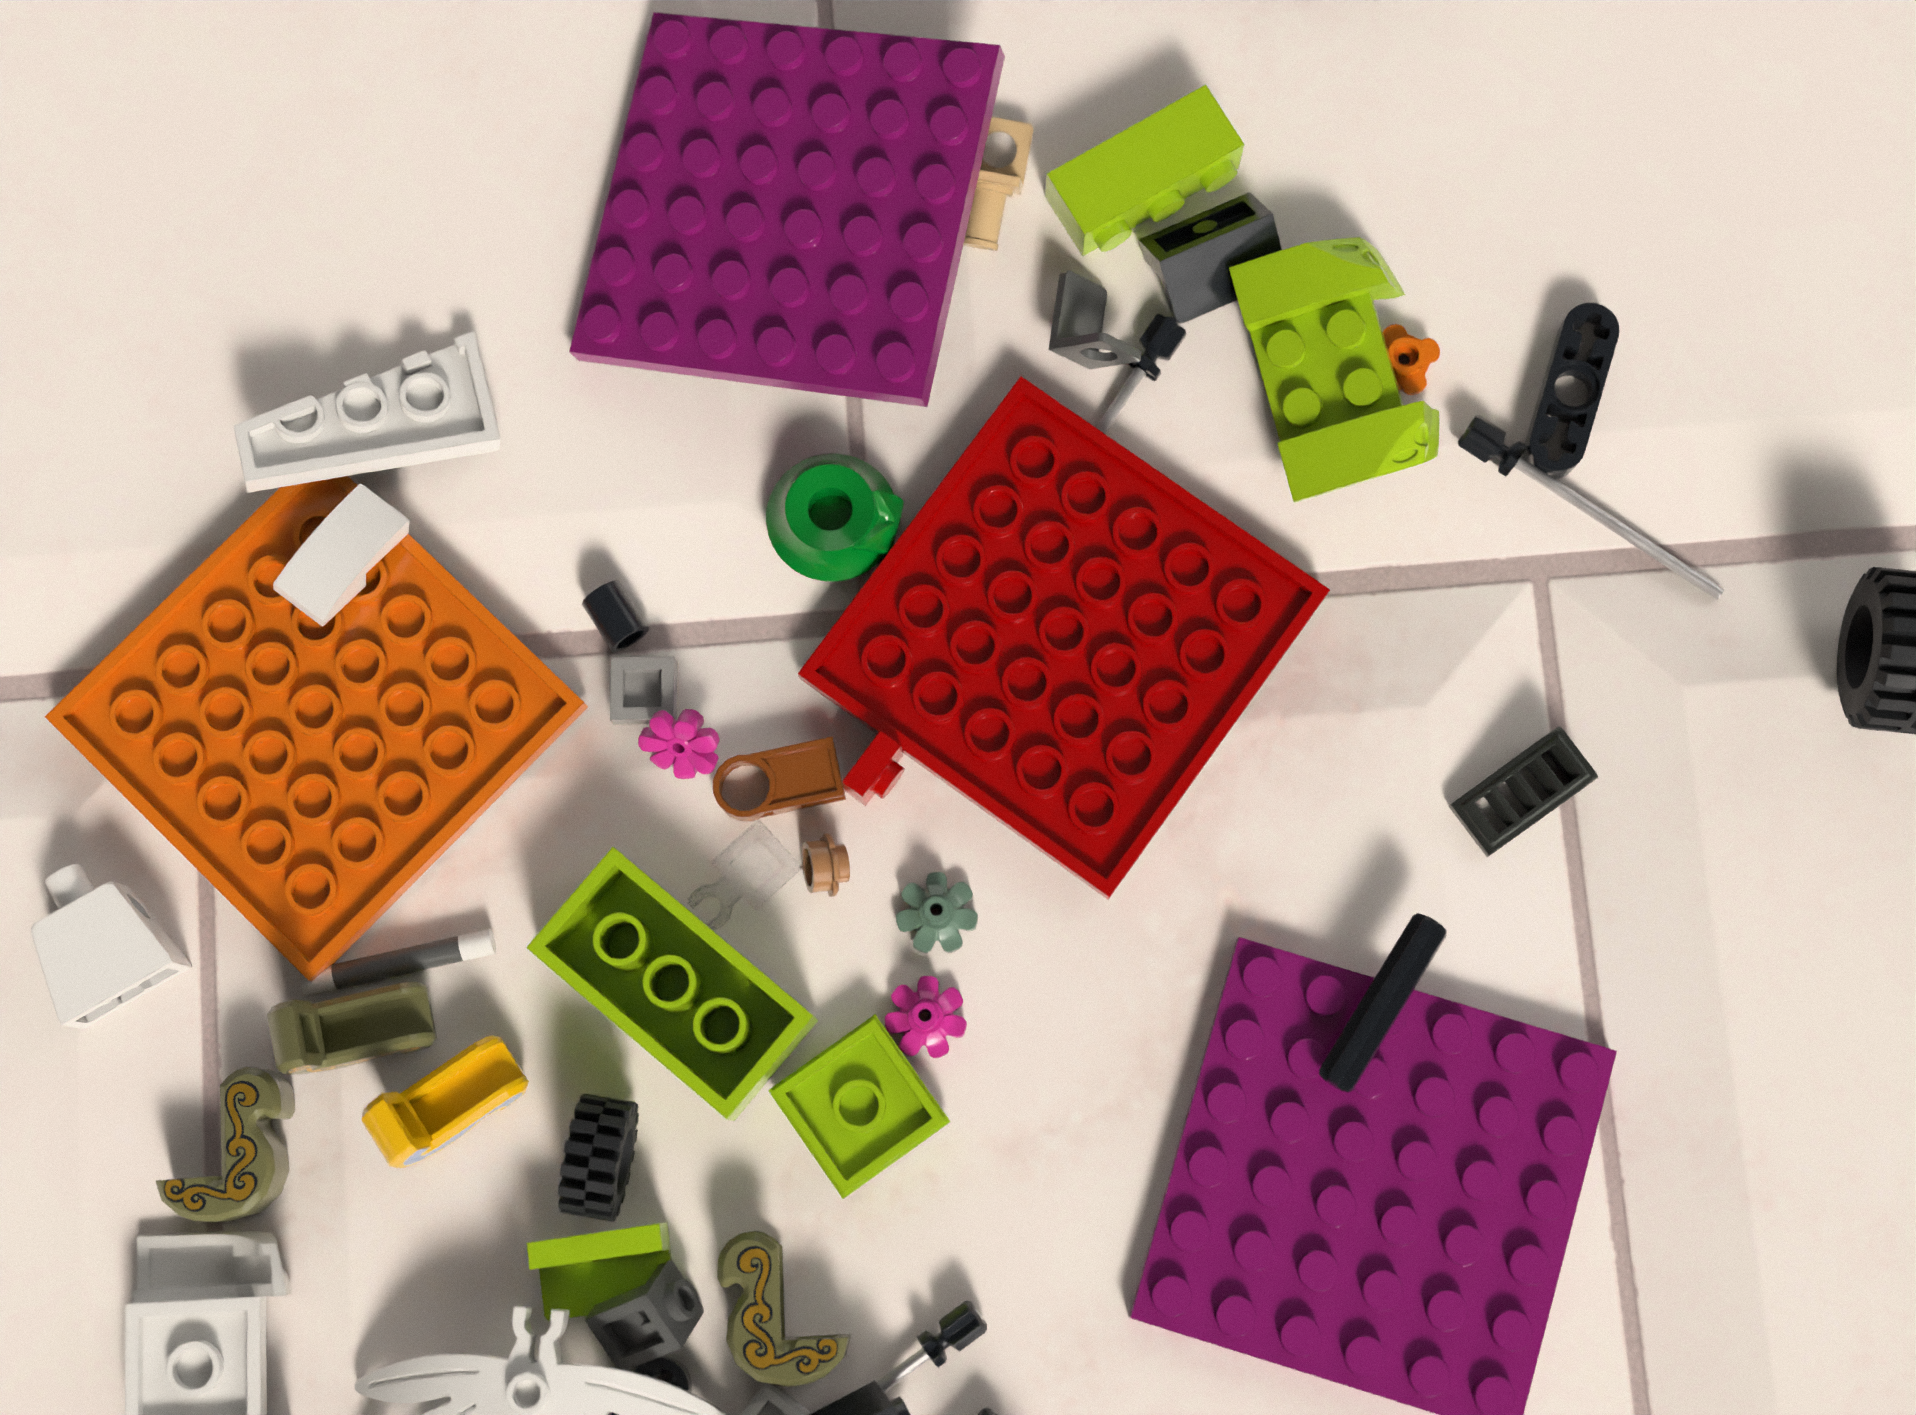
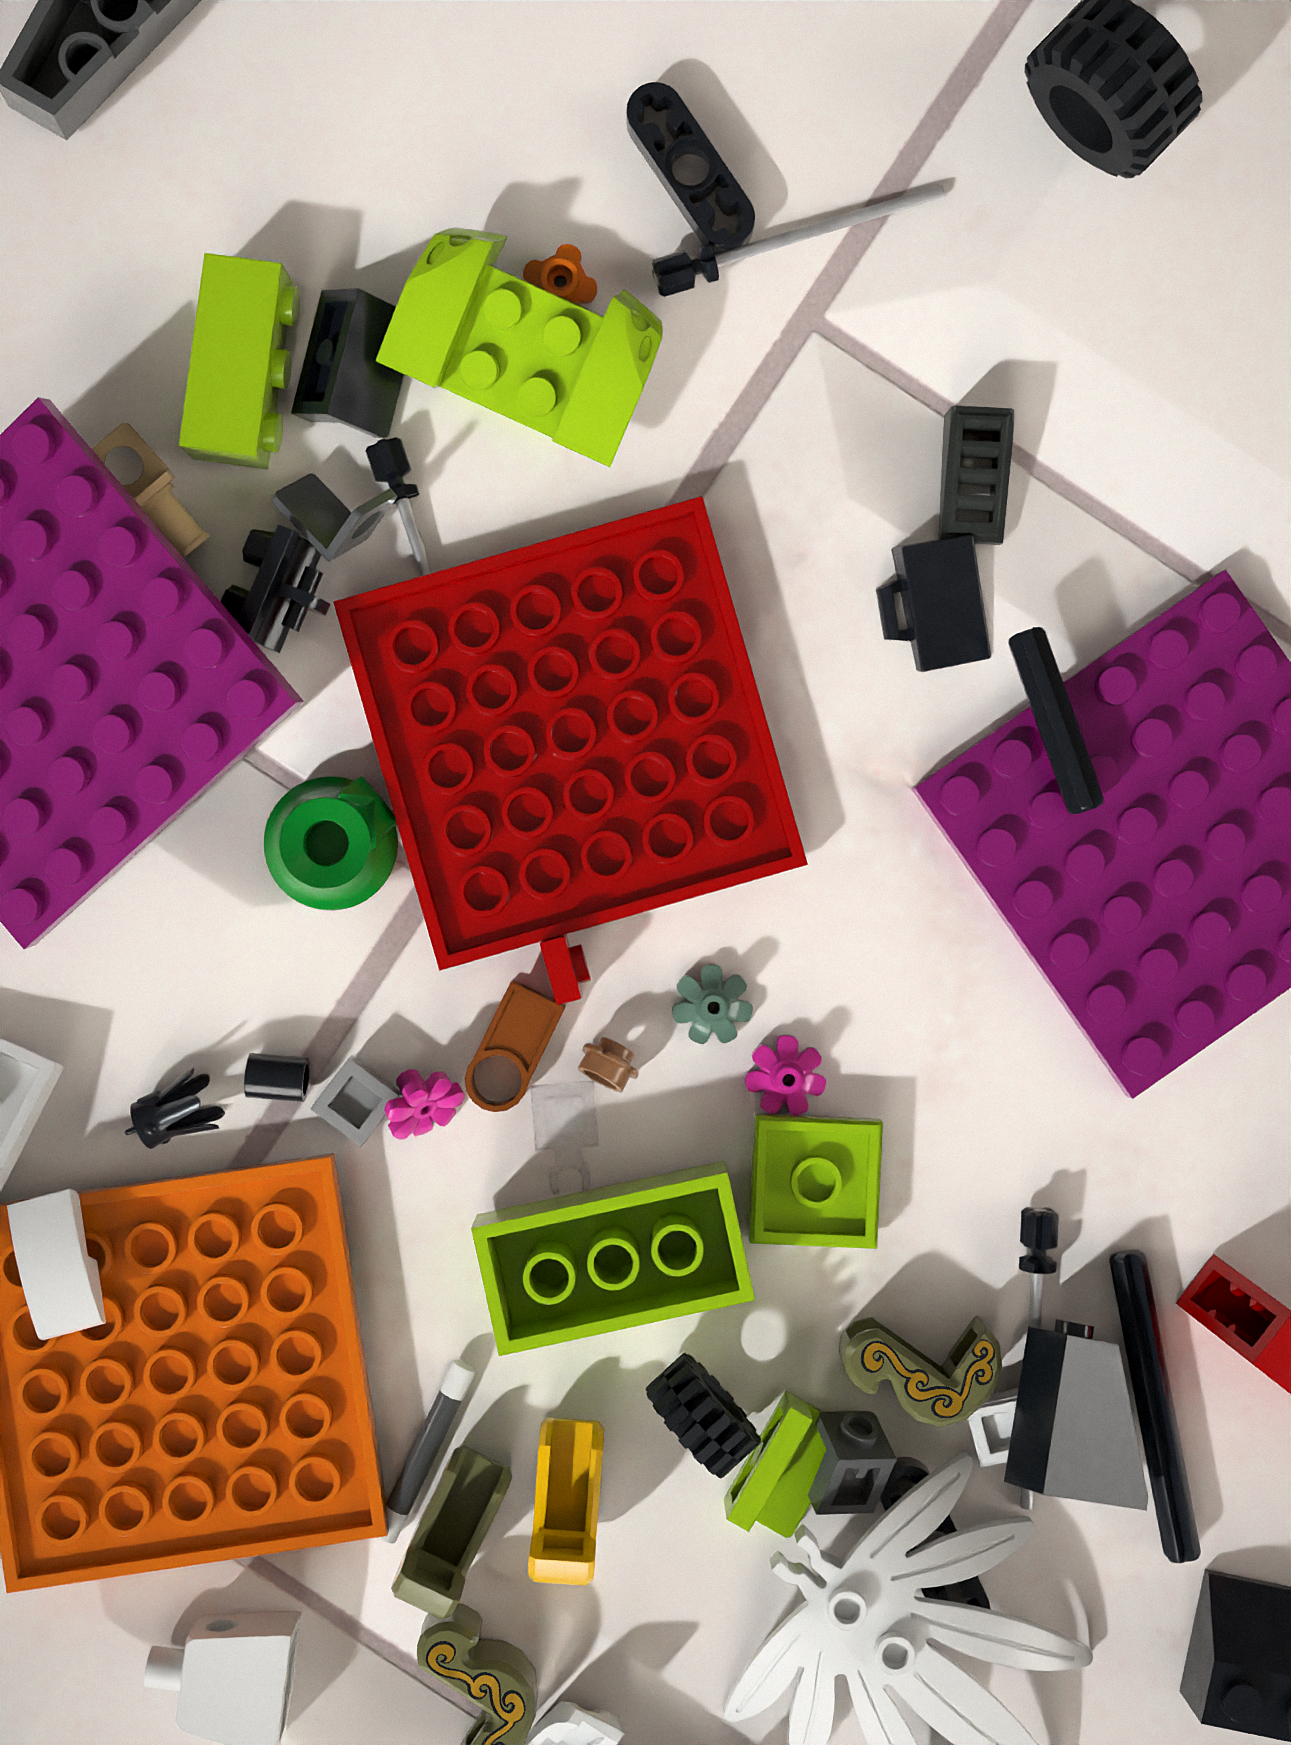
camera: 55 degrees left, 10 degrees up
none -> black piece [125,1067,225,1149]
none -> black hips [220,524,331,653]
none -> black piece [876,534,991,672]

